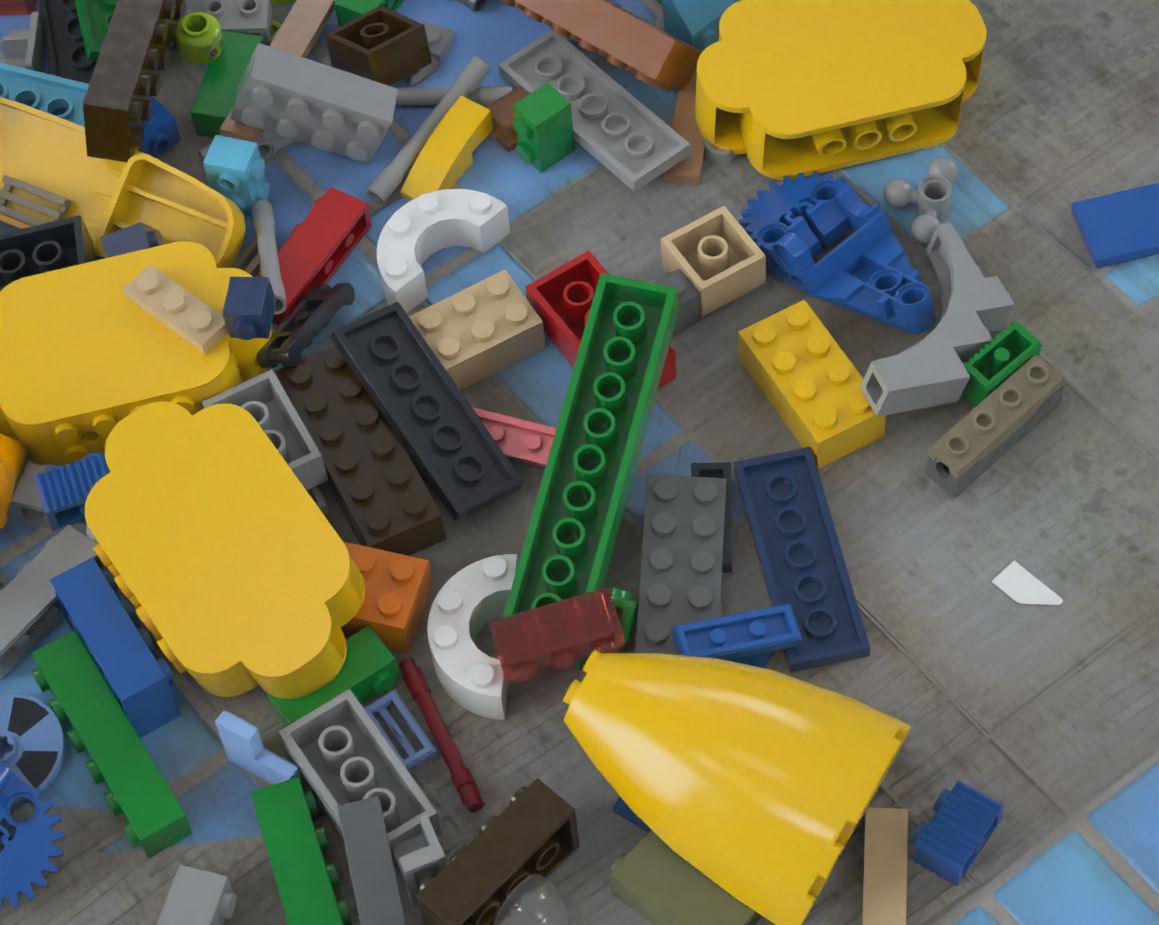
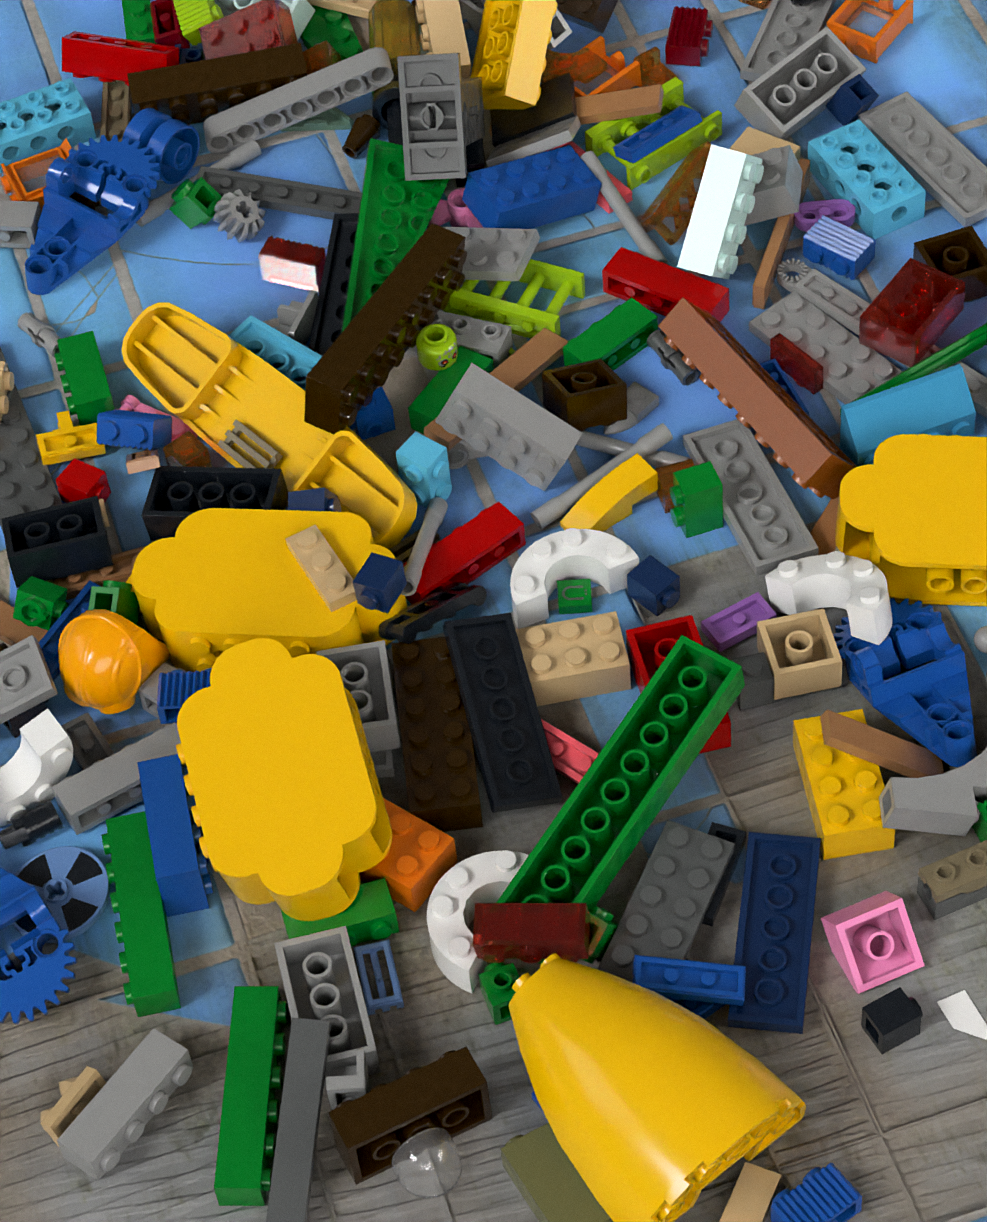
camera: 20 degrees right, 5 degrees down
light blue tile [215,710,303,788] -> none
dark red piece [399,657,485,813] -> none
none -> green brick [478,962,519,1025]
none -> green tile [557,579,592,614]
none -> dark blue brick [627,555,680,616]
none -> medium lavender plate [701,592,777,652]
none -> white brick [765,551,893,645]
none -> medium nougat tile [820,709,944,778]
none -> bright pink slope [821,891,925,994]
none -> black brick [861,987,923,1054]

